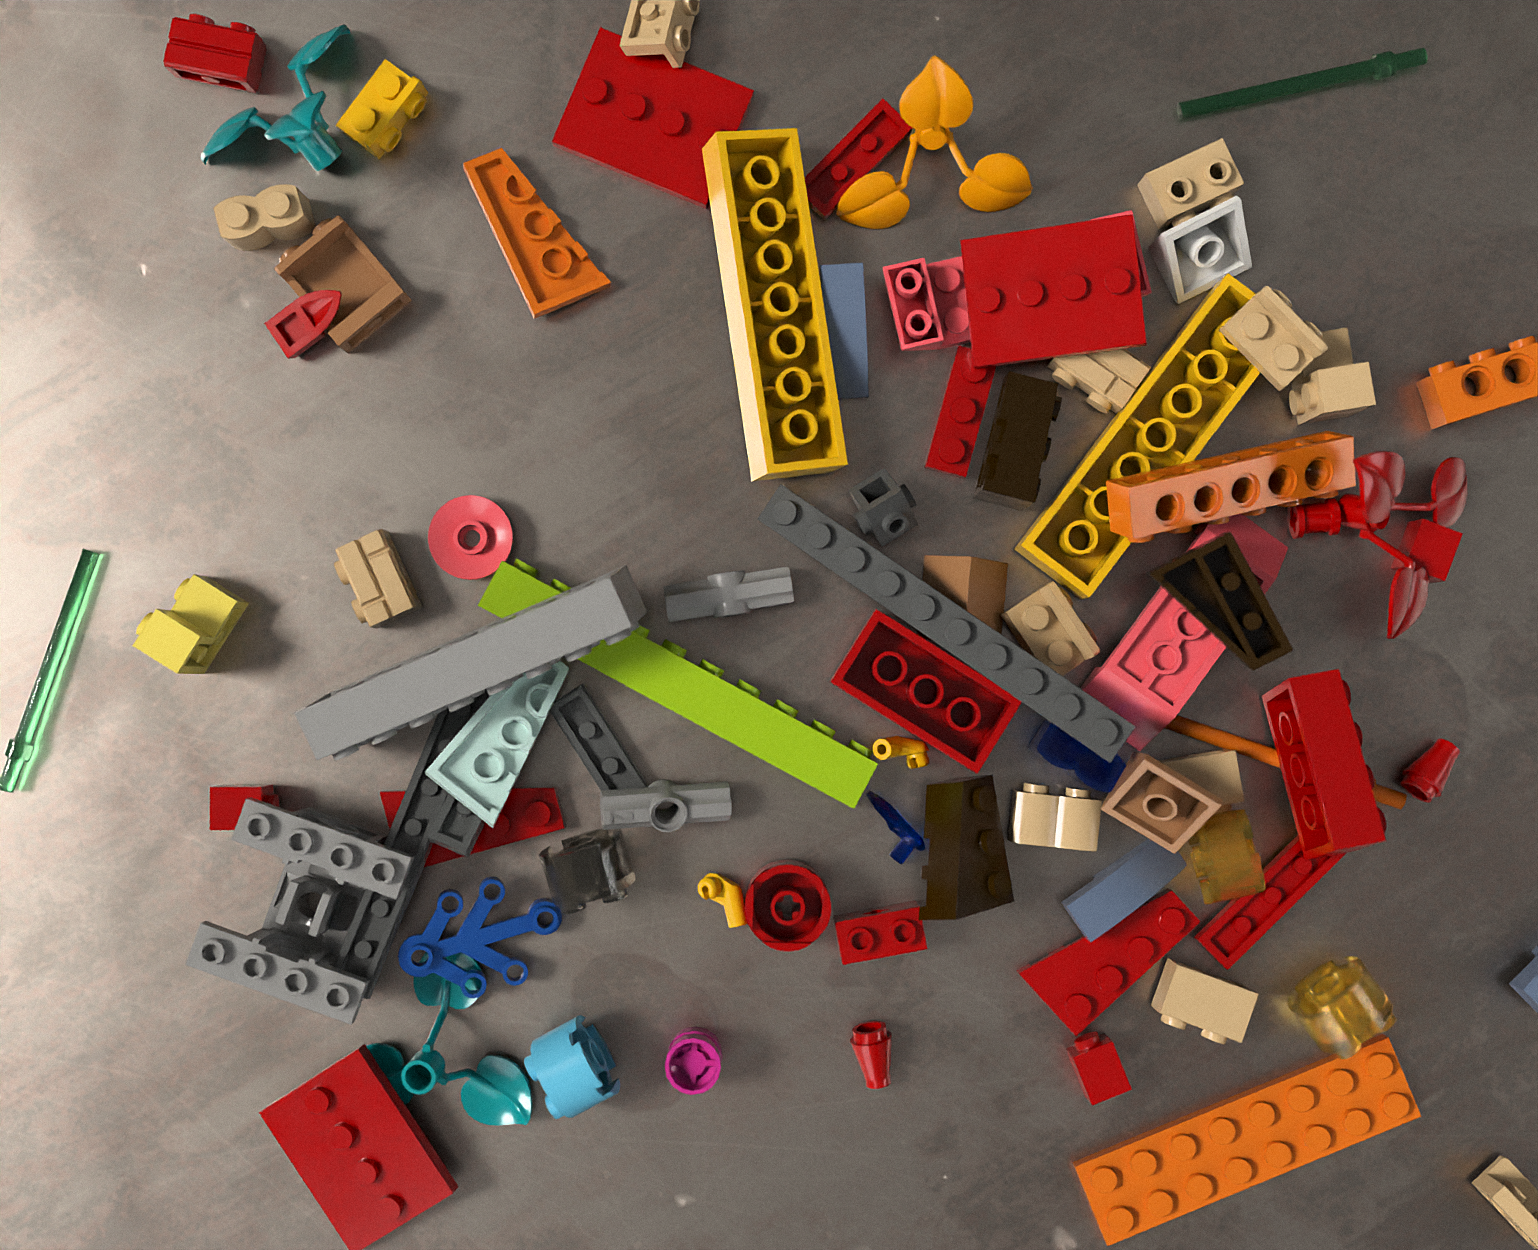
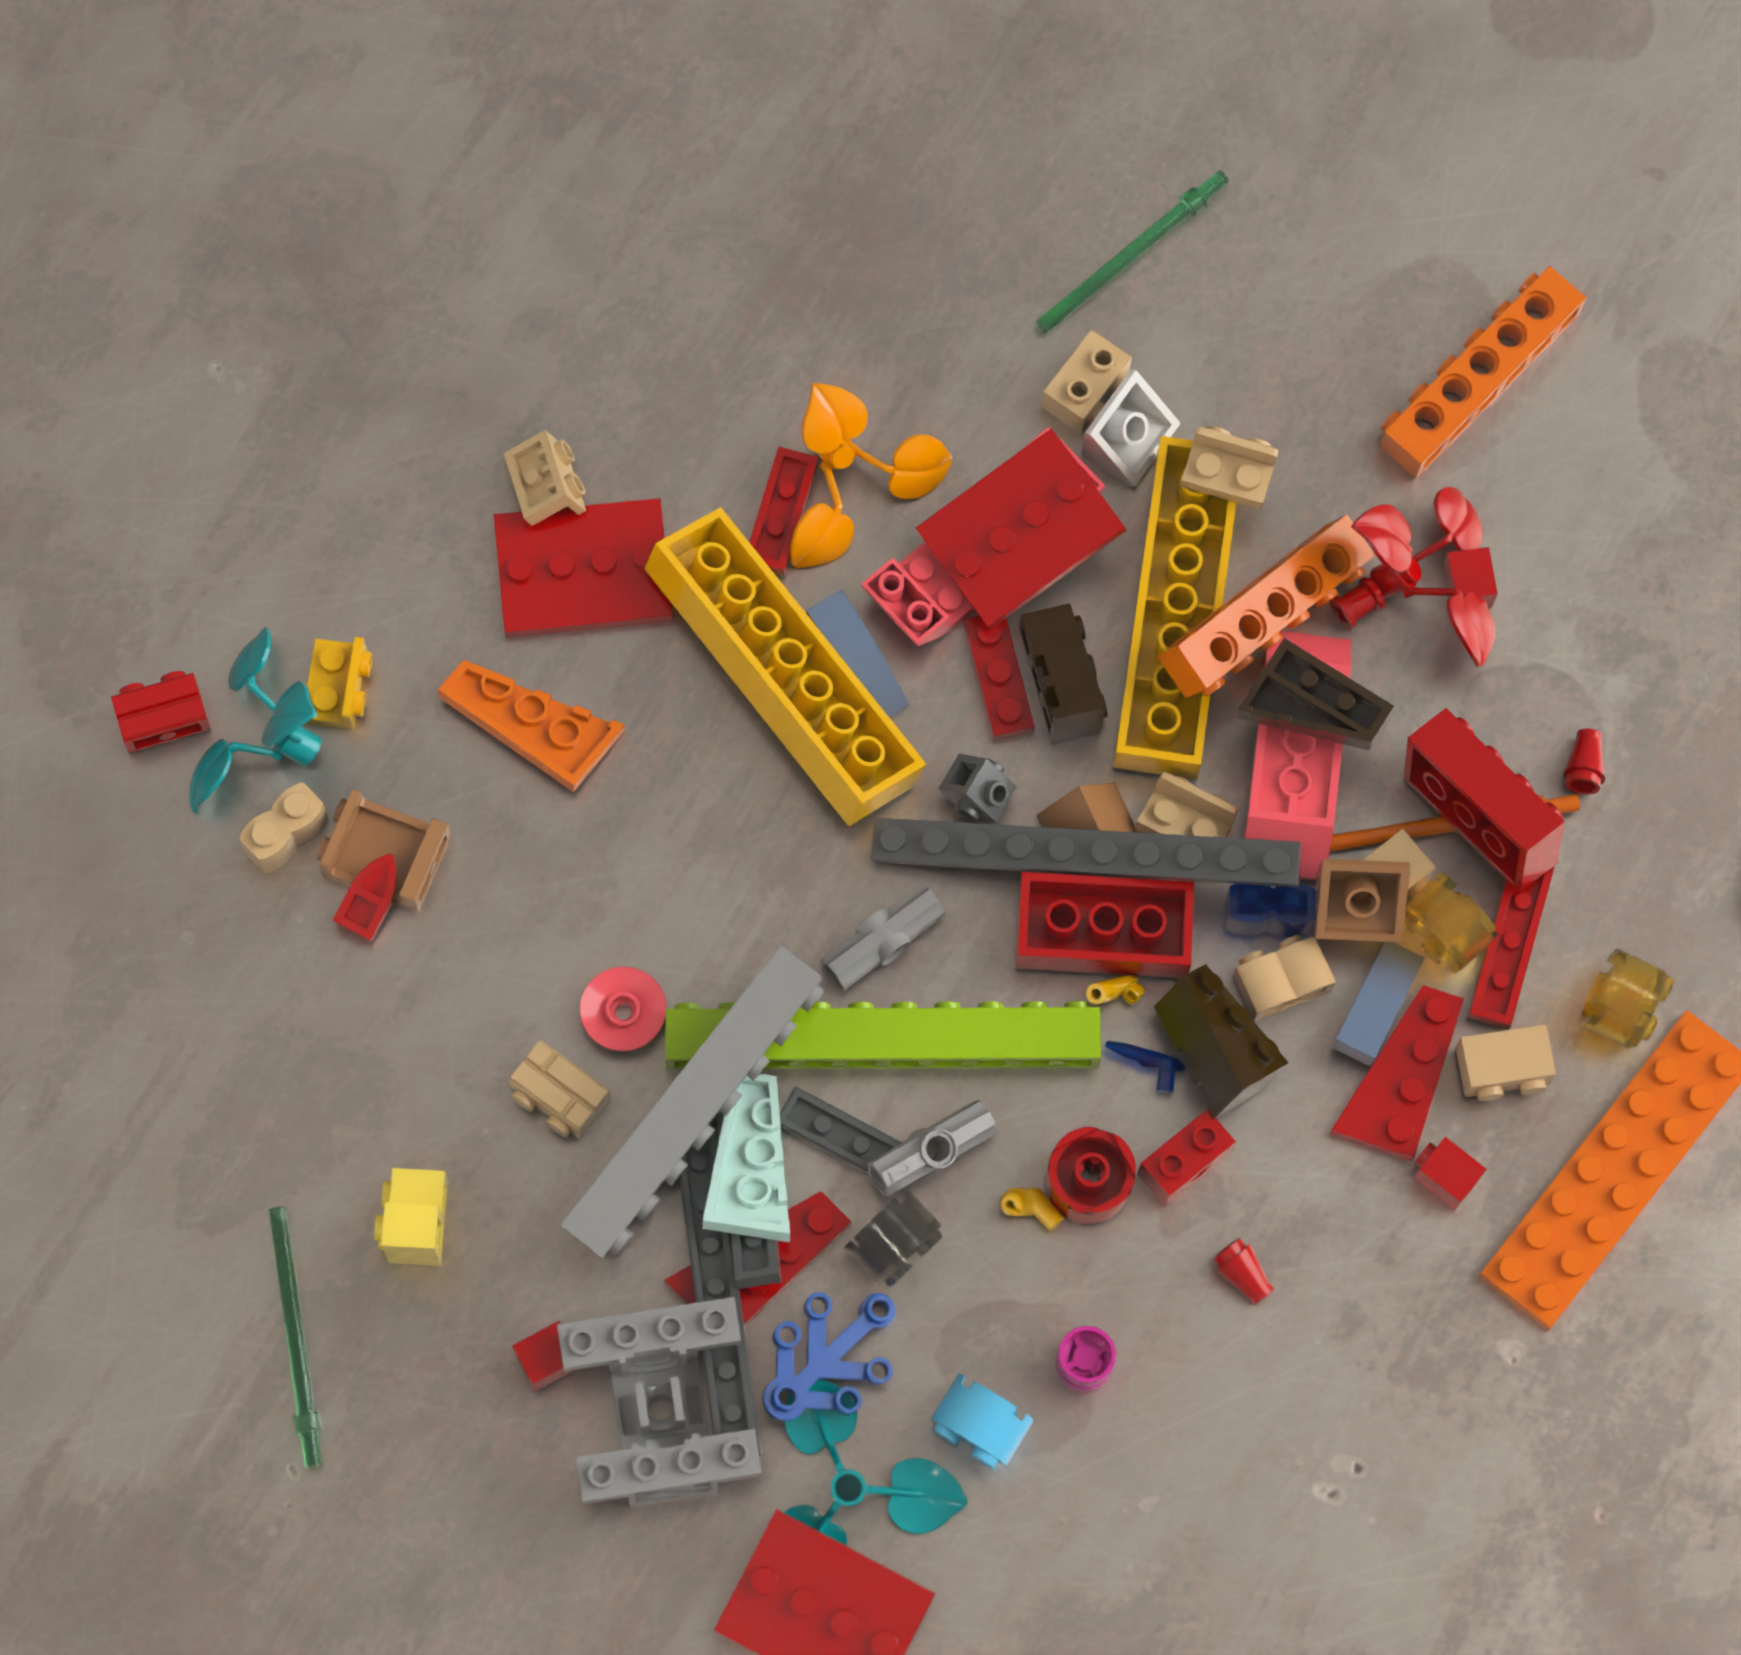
camera: 30 degrees left, 15 degrees down
tan brick [1047,349,1151,414] -> none
tan brick [1289,328,1376,425] -> none

